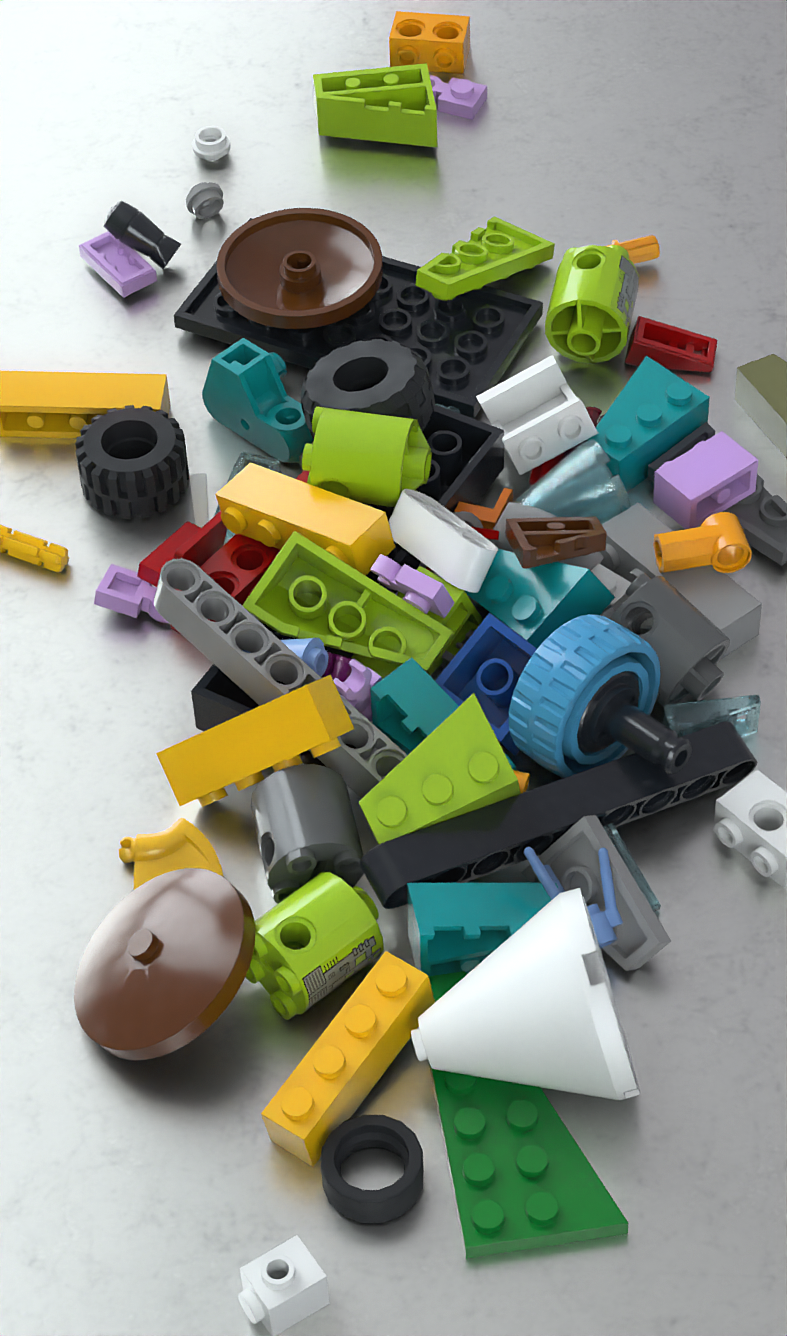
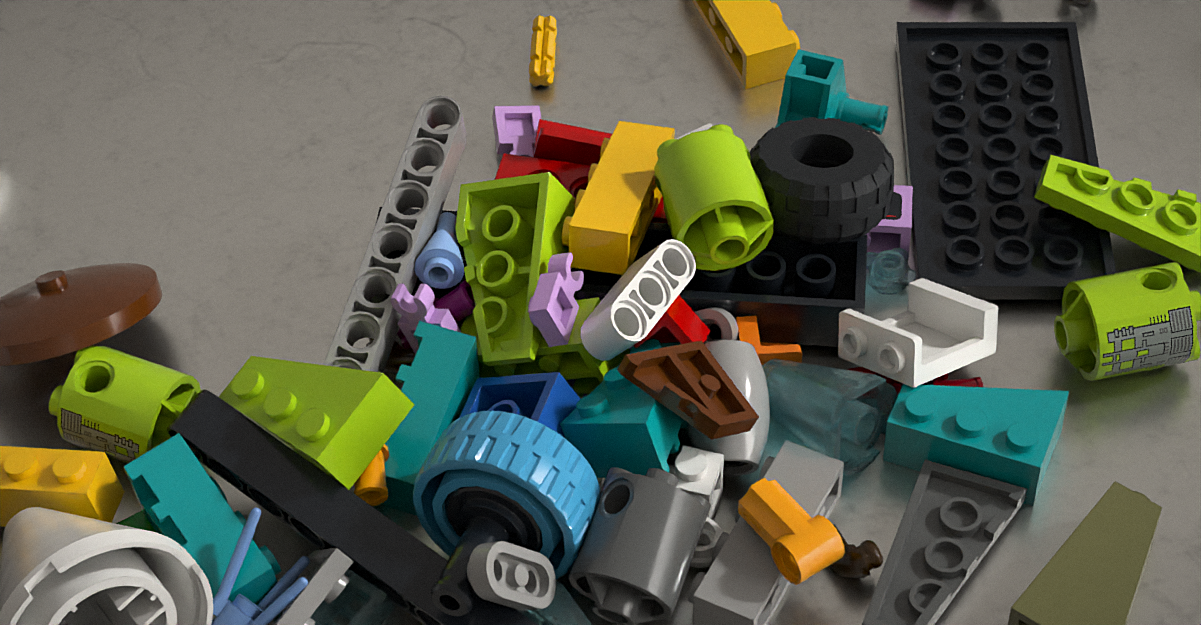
camera: 65 degrees right, 0 degrees up
black tyre [75,405,189,519] -> none
yellow arm [119,818,224,890] -> none
yellow brick [156,675,355,807] -> none
reddish brown dish [216,208,383,329] -> none
dark grey cylinder [250,764,364,904] -> none
red slope [625,316,718,372] -> none
lavender brick [653,431,758,529] -> none
none -> light grey plate [467,541,556,611]

